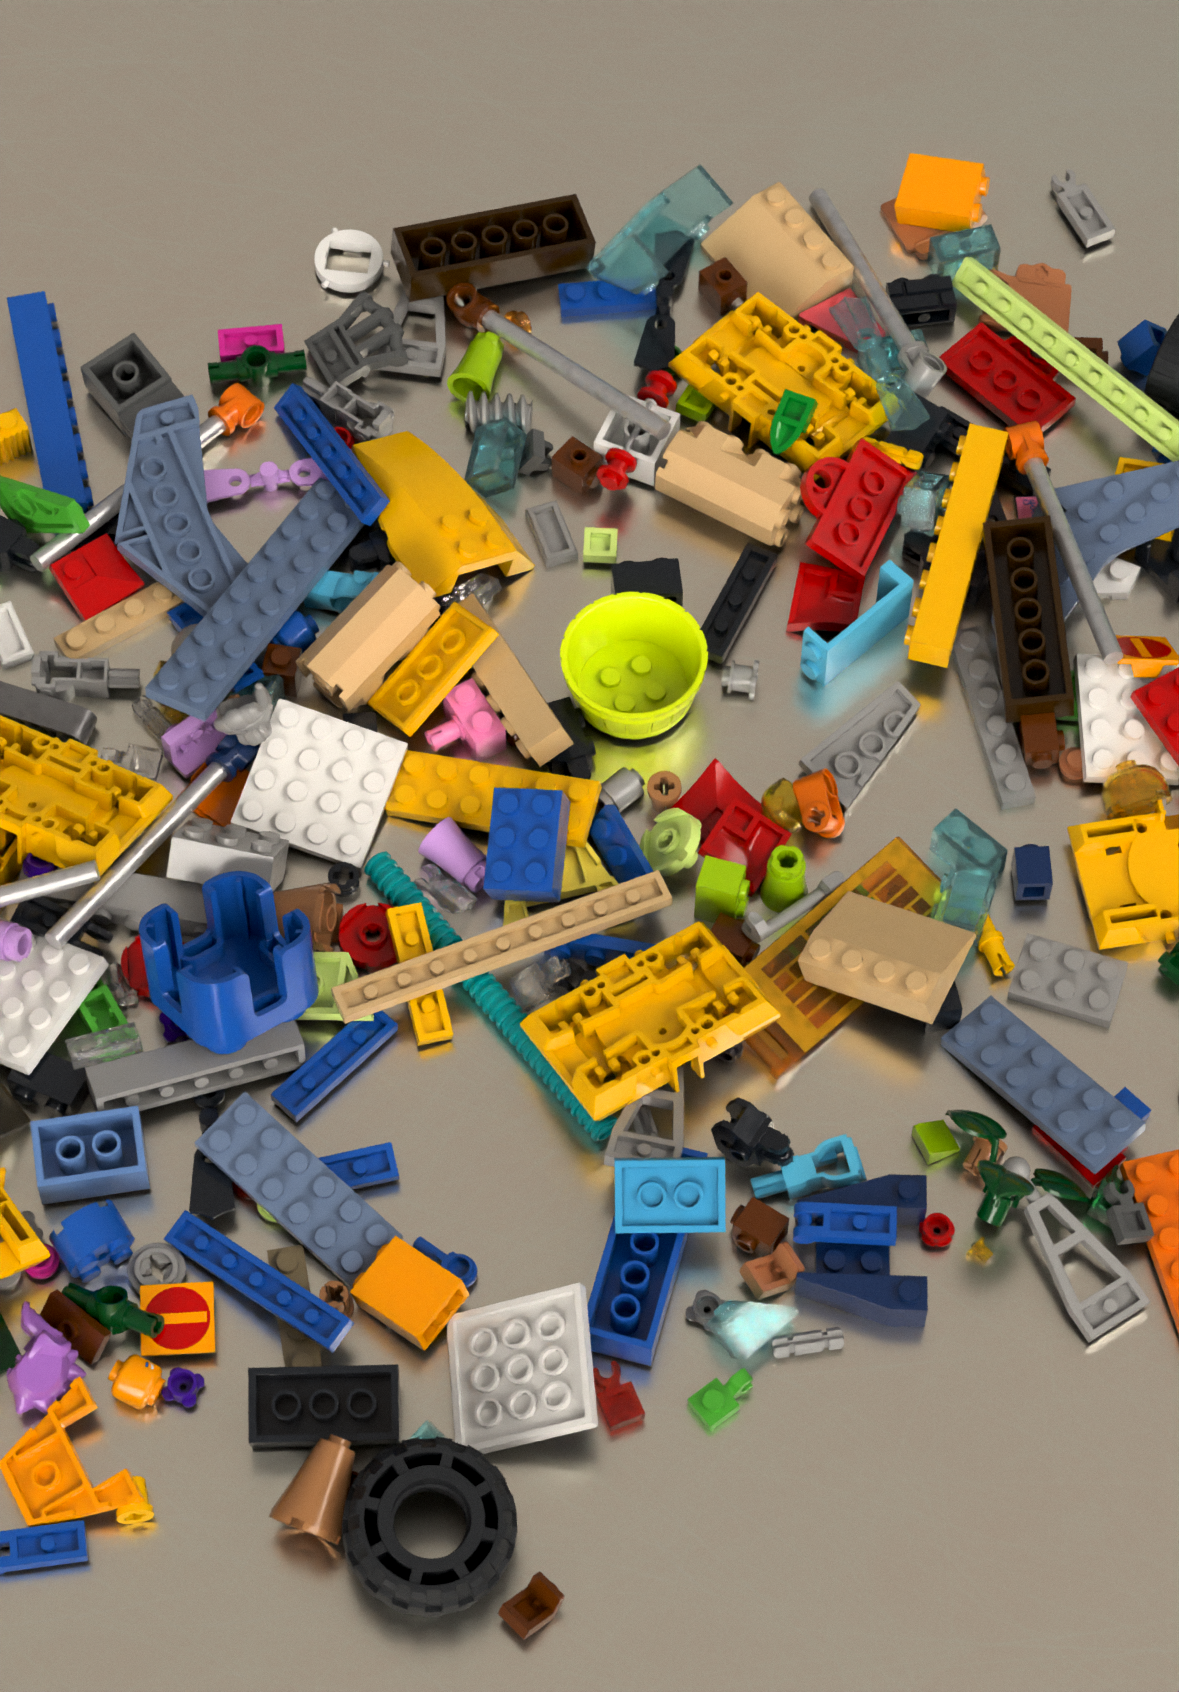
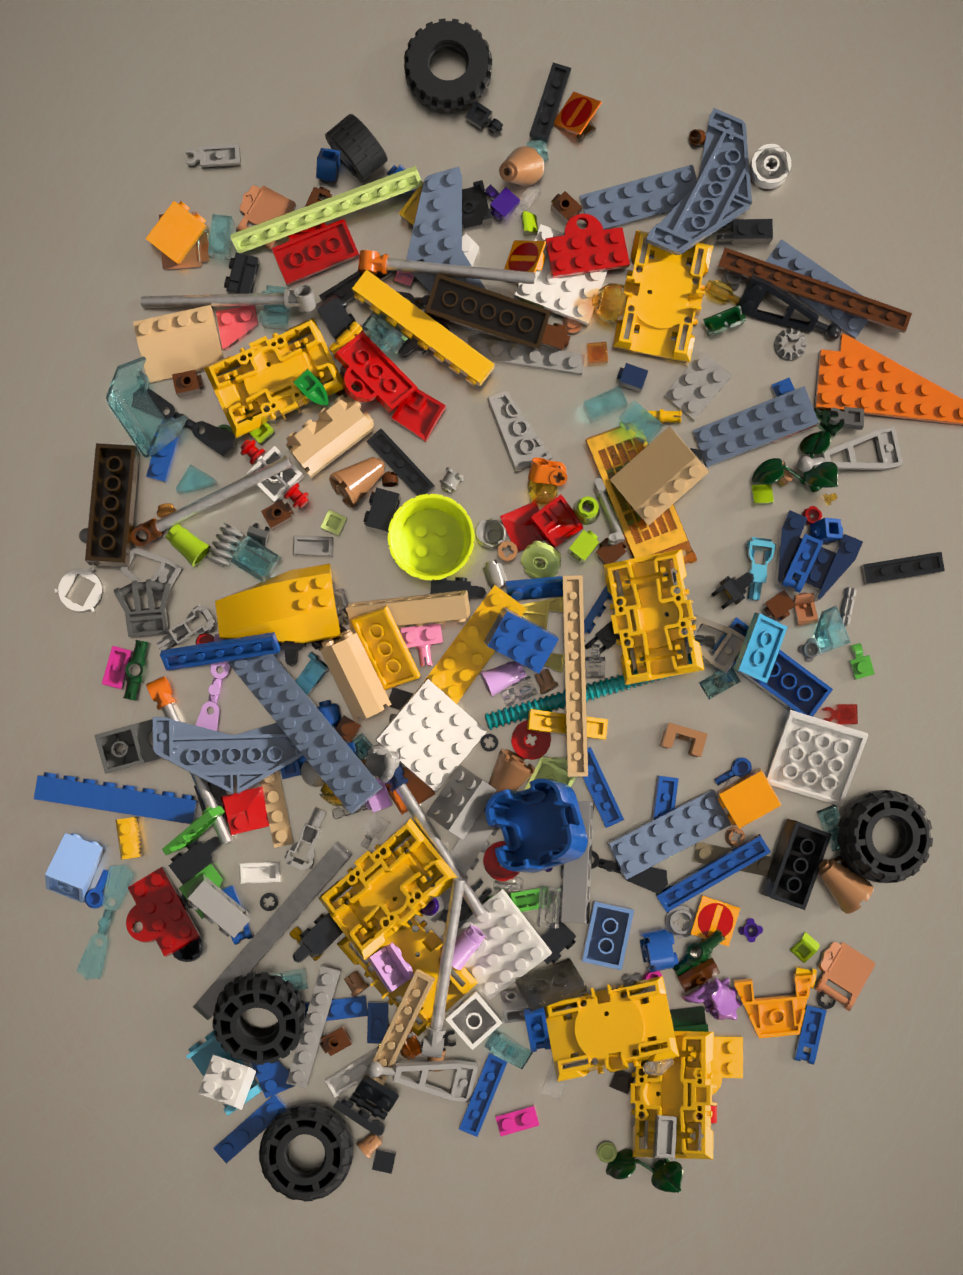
camera: 70 degrees left, 25 degrees up
light orange head [108,1354,166,1410] -> none
reddish brown bracket [498,1572,565,1640] -> none
medium azure panel [800,560,914,686] -> none
clear light blue piece [829,296,930,431] -> none
none -> clear light blue slope [176,464,218,495]
none -> medium nougat cone [329,457,385,508]
none -> reddish brown hinge [382,471,398,487]
none -> light grey hair [475,518,506,549]
none -> medium nougat bush [534,669,559,694]
none -> clear orange plate [587,342,608,364]
none -> medium nougat panel [659,723,708,758]
none -> clear light blue slope [699,666,741,699]
none -> lime slope [790,932,820,963]
none -> blue brick [810,518,843,544]
none -> nougat piece [815,942,875,1011]
none -> black bush [816,991,836,1009]
none -> black plate [862,552,945,585]

